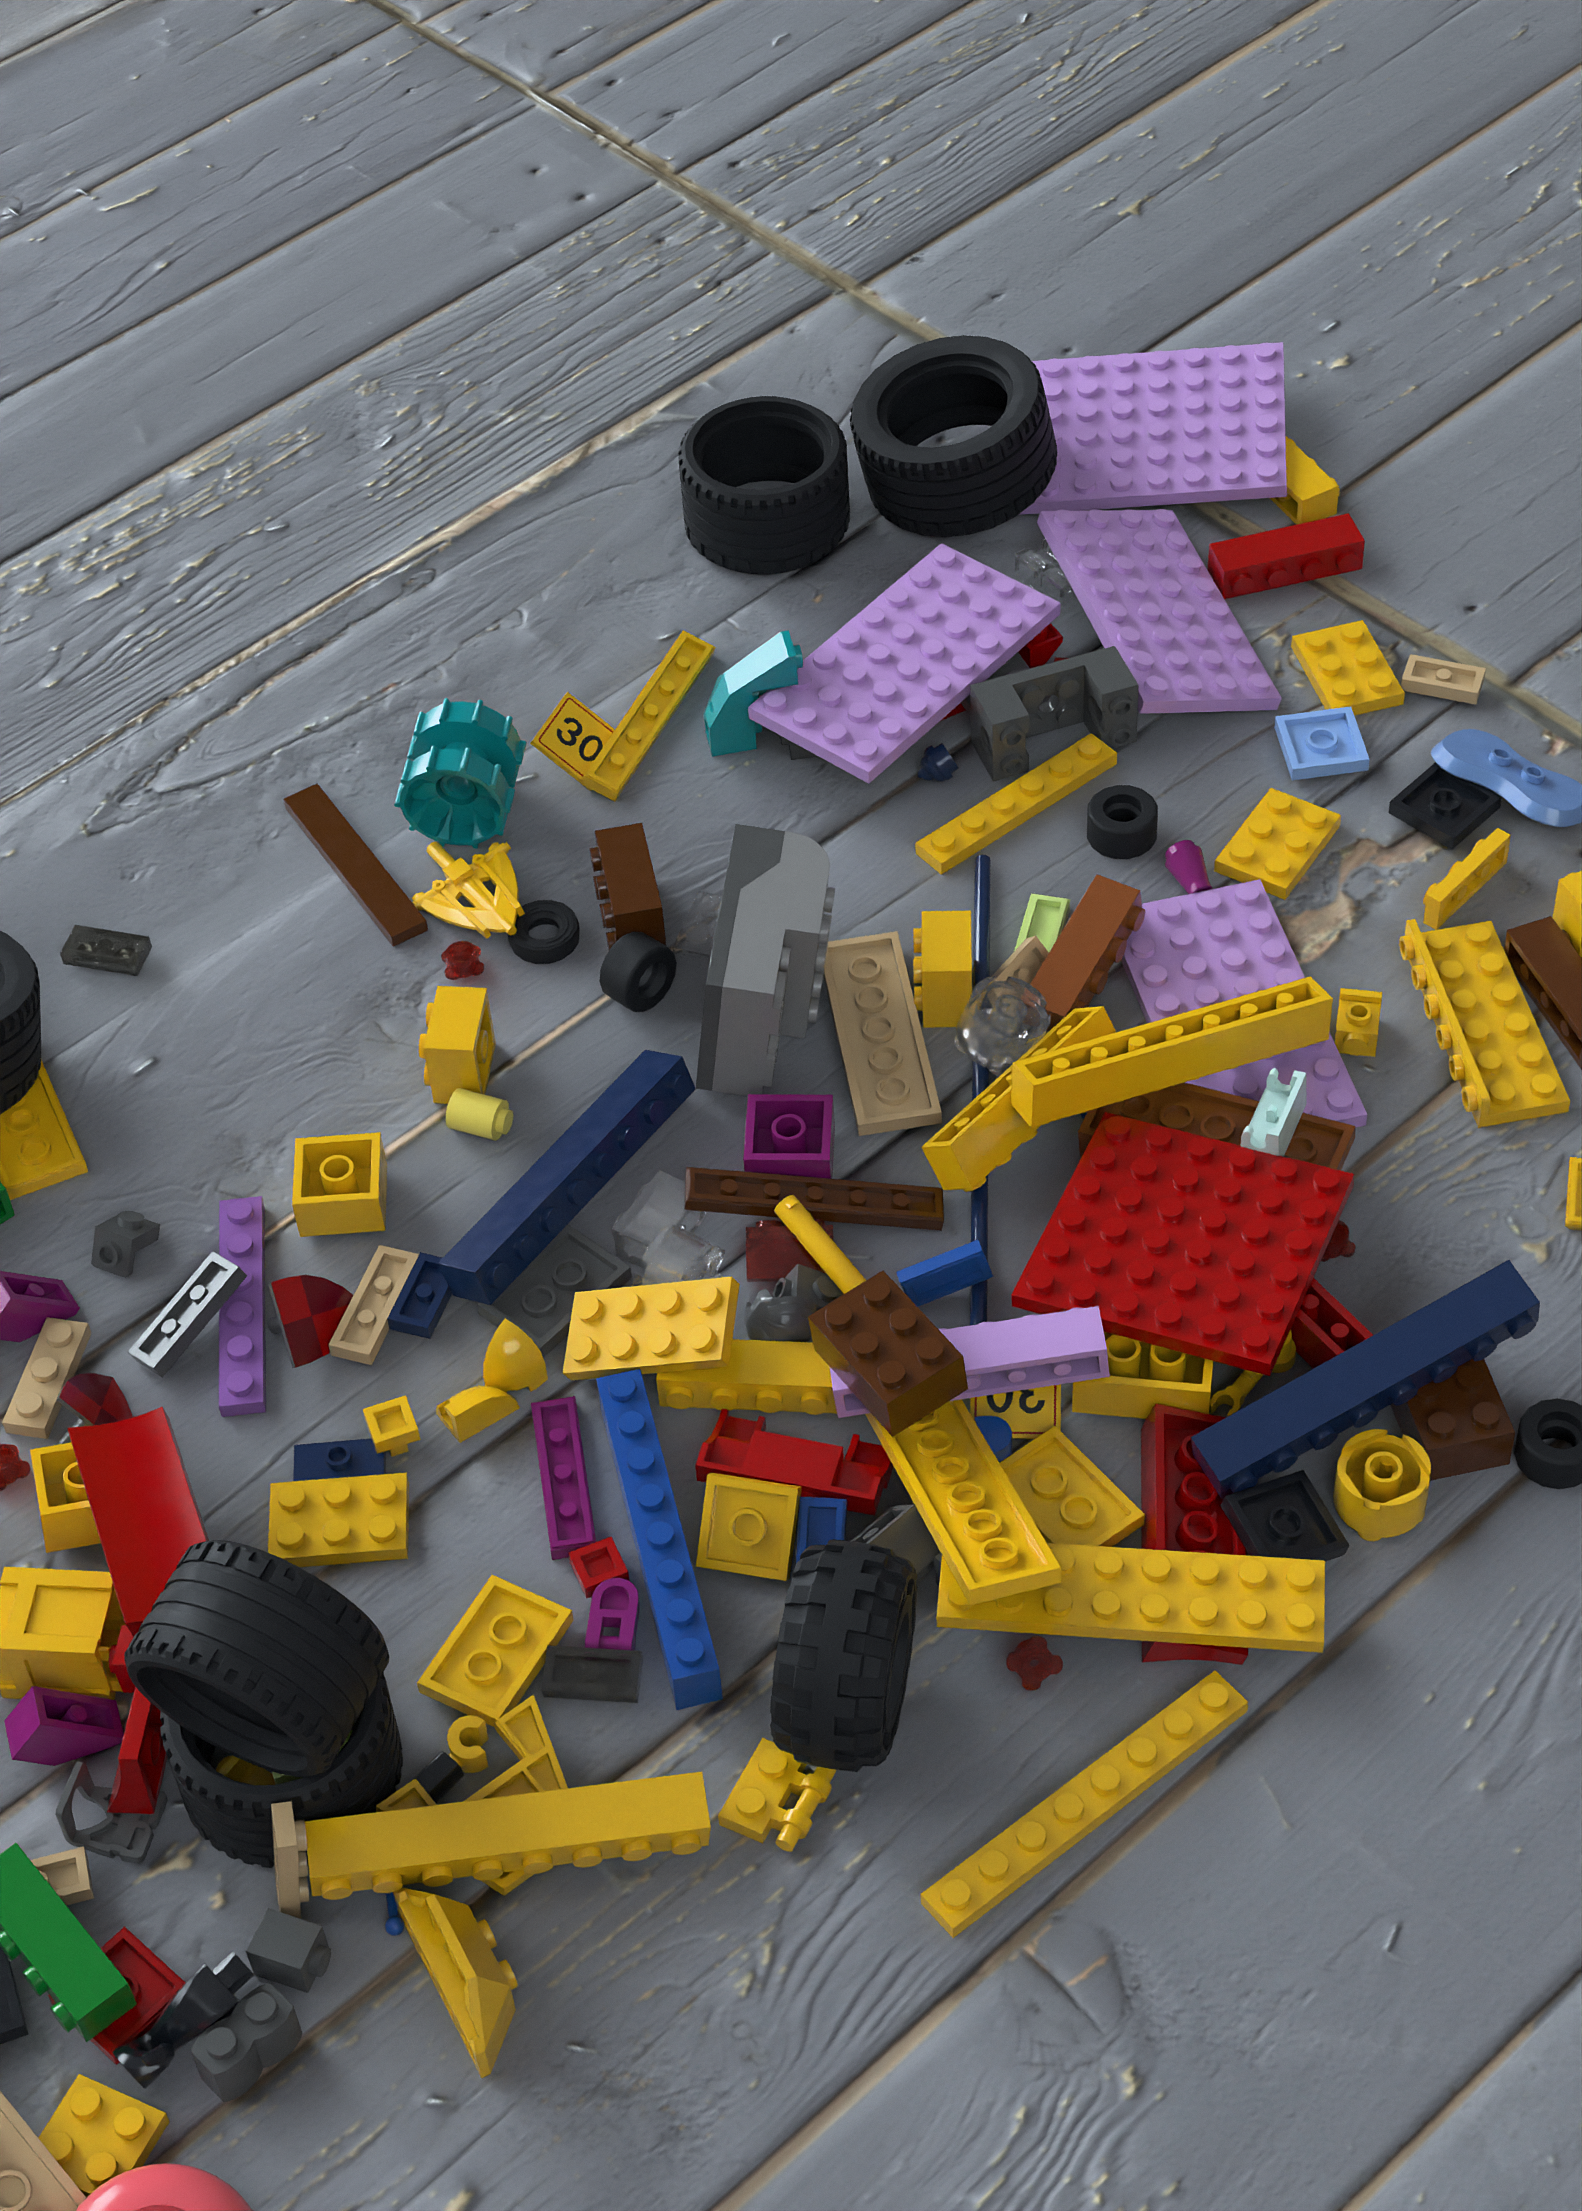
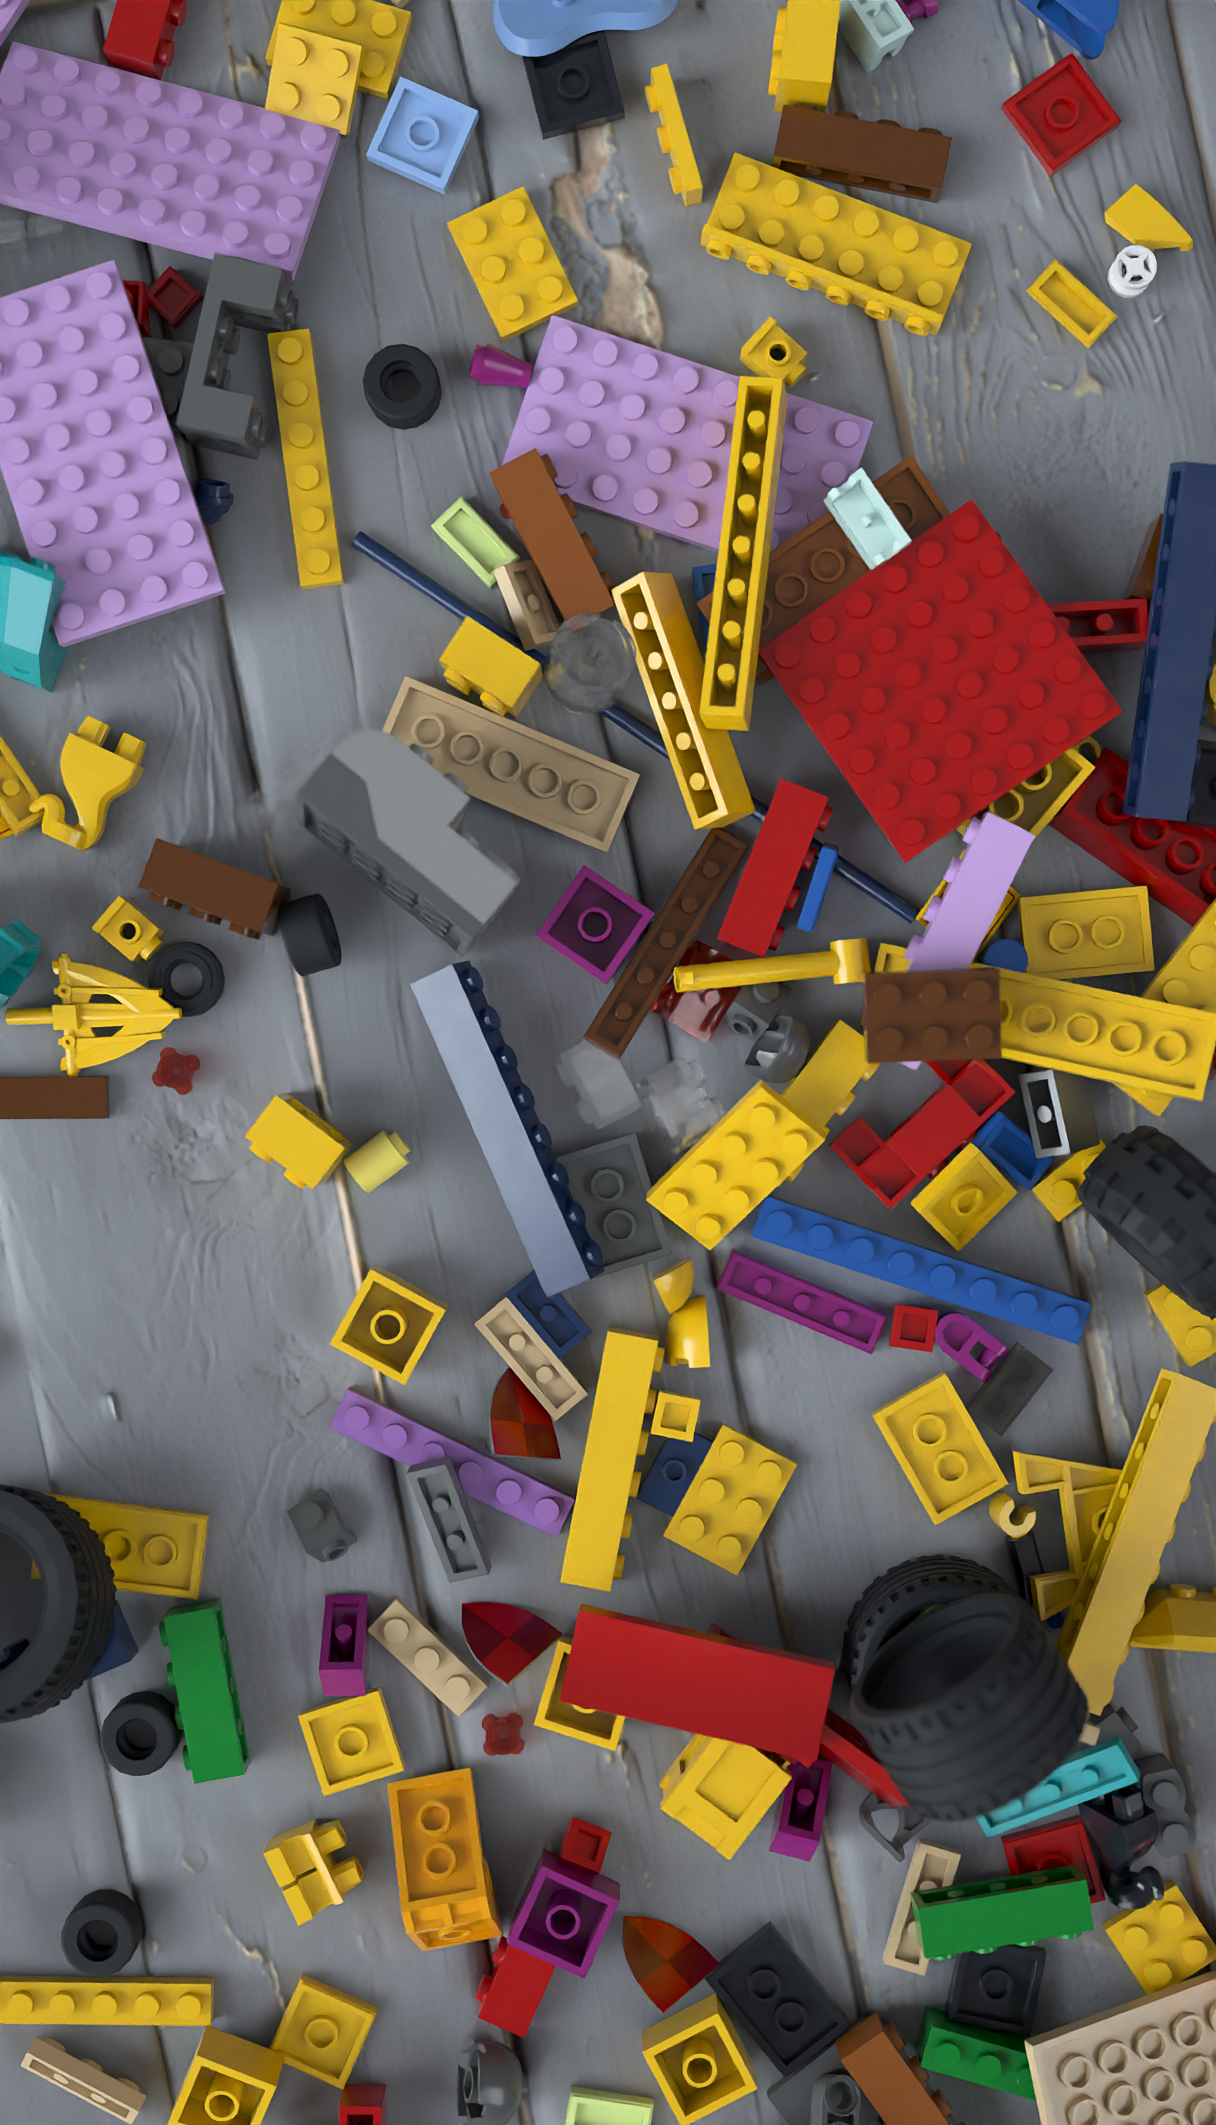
camera: 60 degrees left, 40 degrees up
none -> yellow hips [29,715,147,851]
none -> yellow brick [91,896,165,963]
none -> yellow plate [265,23,366,135]
none -> yellow brick [560,1326,665,1592]
none -> red brick [717,778,833,957]
none -> teal plate [976,1736,1140,1838]

